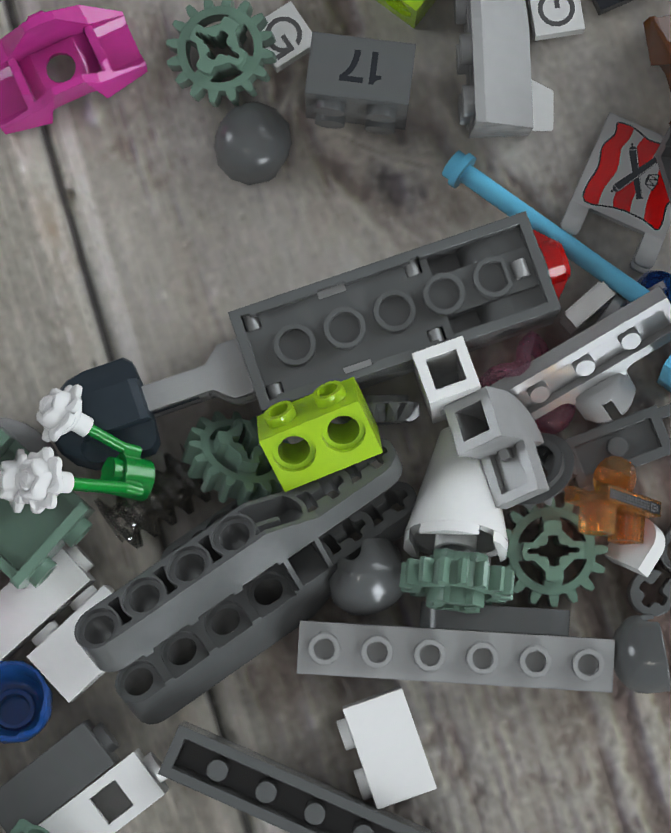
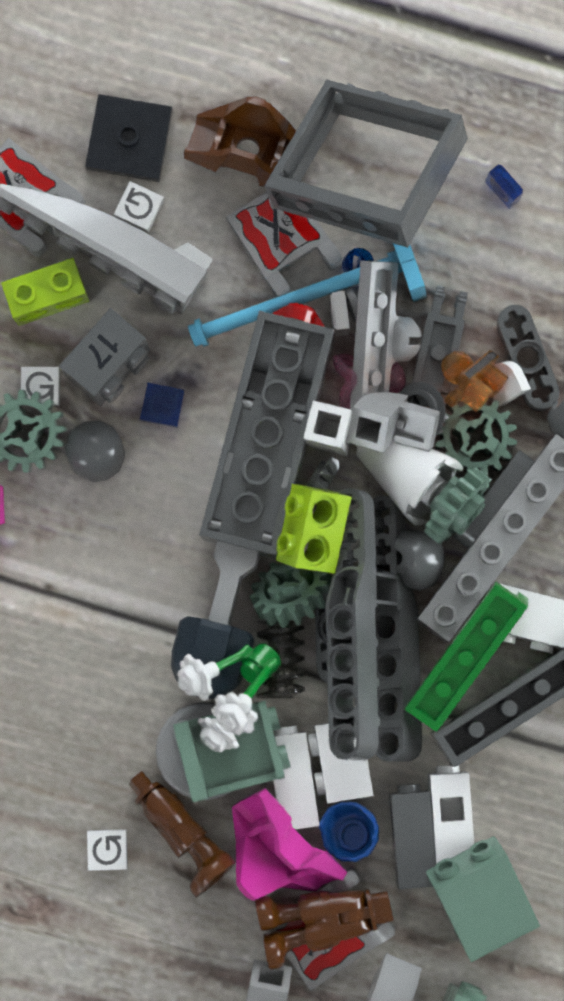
camera: 60 degrees left, 0 degrees up
none -> clear blue tile [140,382,185,428]
none -> green fence [405,582,528,732]

